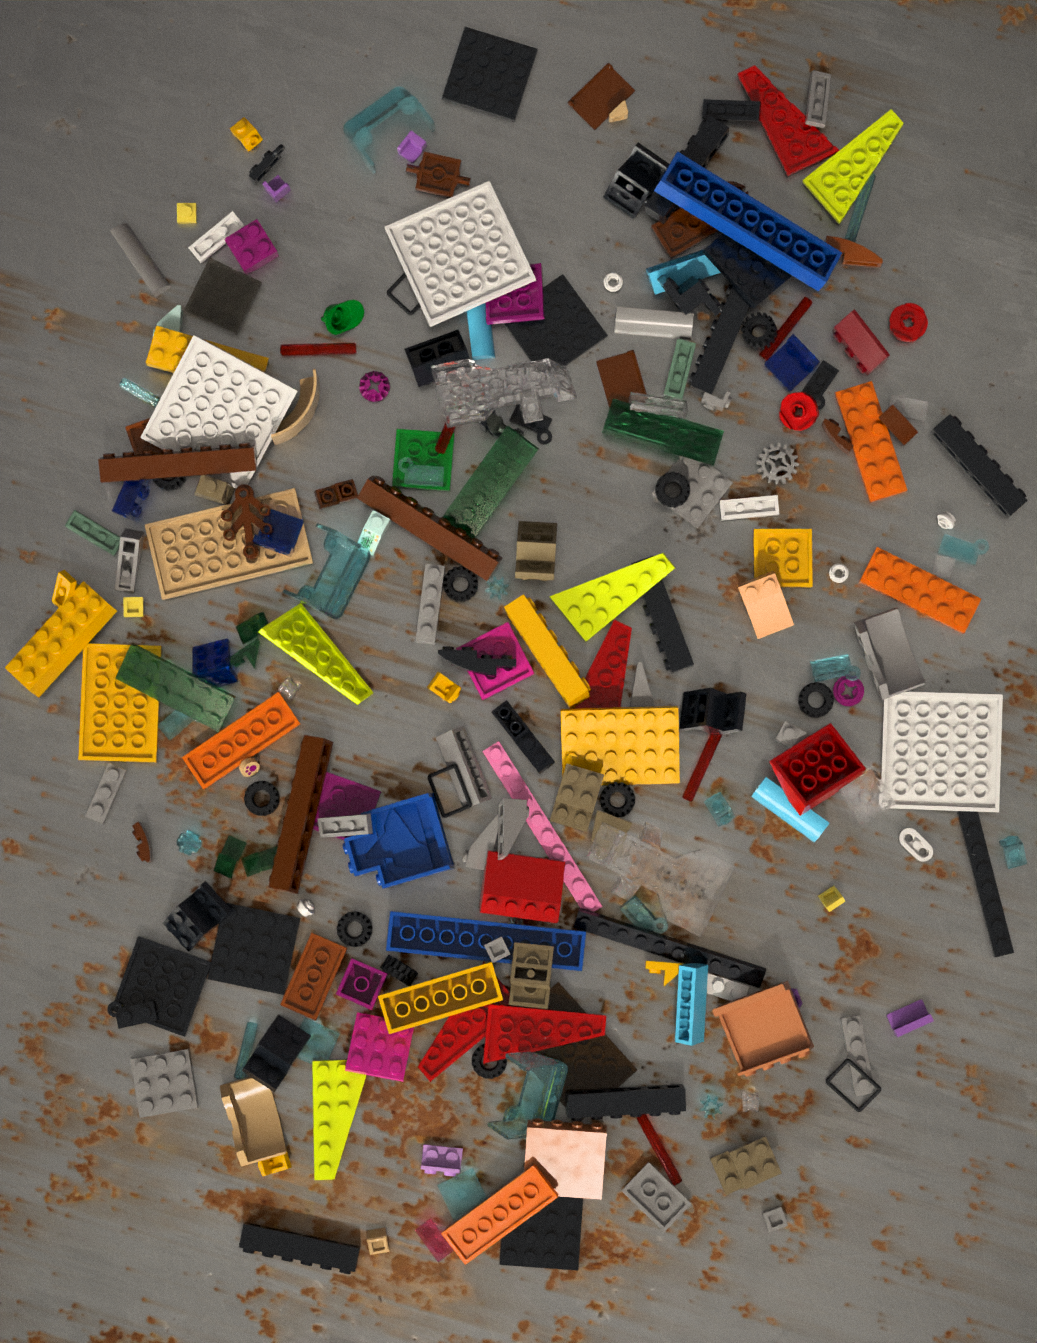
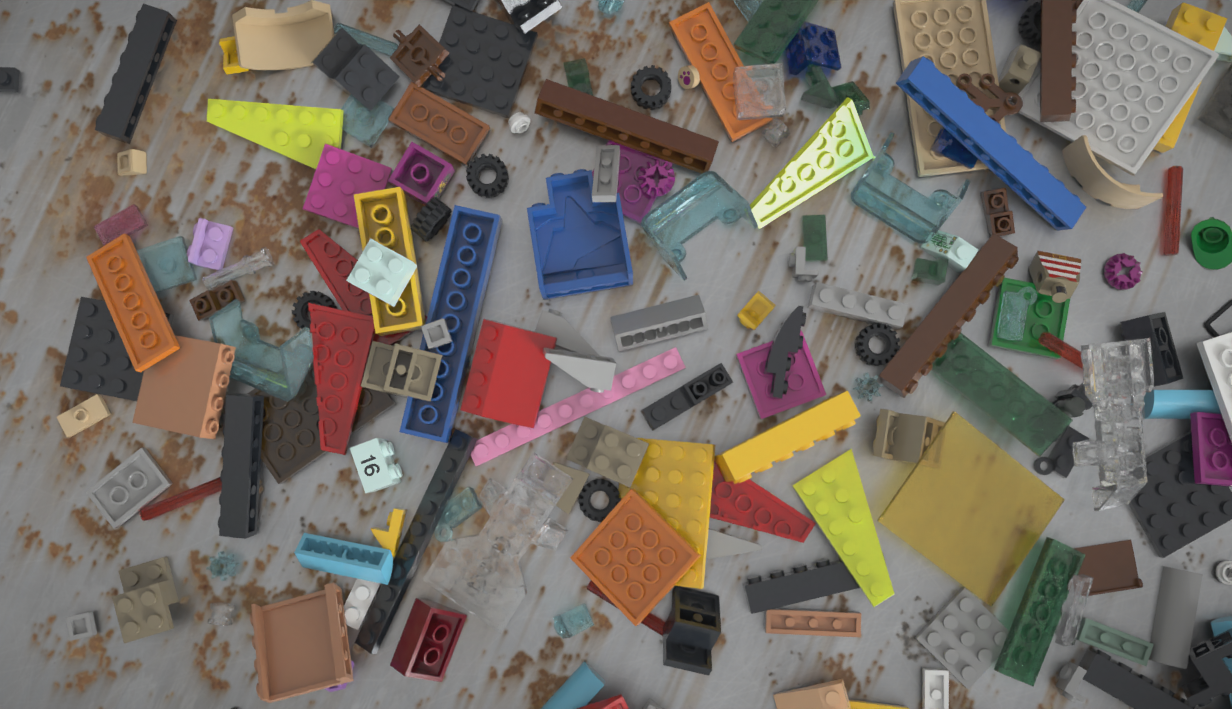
camera: 95 degrees right, 0 degrees up
clear green slope [213,835,247,879] -> none
black piece [427,764,472,818] -> none
black tyre [655,472,690,508] -> none
none -> tan plate [57,394,111,437]
none -> reddish brown slope [189,280,245,321]
none -> clear pin [202,247,274,290]
none -> light aqua brick [346,238,417,307]
none -> light aqua brick [350,438,403,493]
none -> reddish brown plate [390,24,449,87]
none -> dark red slope [390,598,467,682]
none -> orange plate [570,489,701,626]
none -> magenta gear [638,159,675,197]
none -> clear light blue windscreen [641,171,758,281]
none -> clear brick [733,63,786,120]
none -> nougat plate [765,608,861,637]
none -> light grey bracket [789,247,819,282]
none -> clear green plate [801,215,828,262]
none -> clear yellow piece [877,411,1065,607]
none -> blue brick [896,56,1086,231]
none -> clear green panel [912,258,949,285]
none -> torso [1029,250,1081,303]

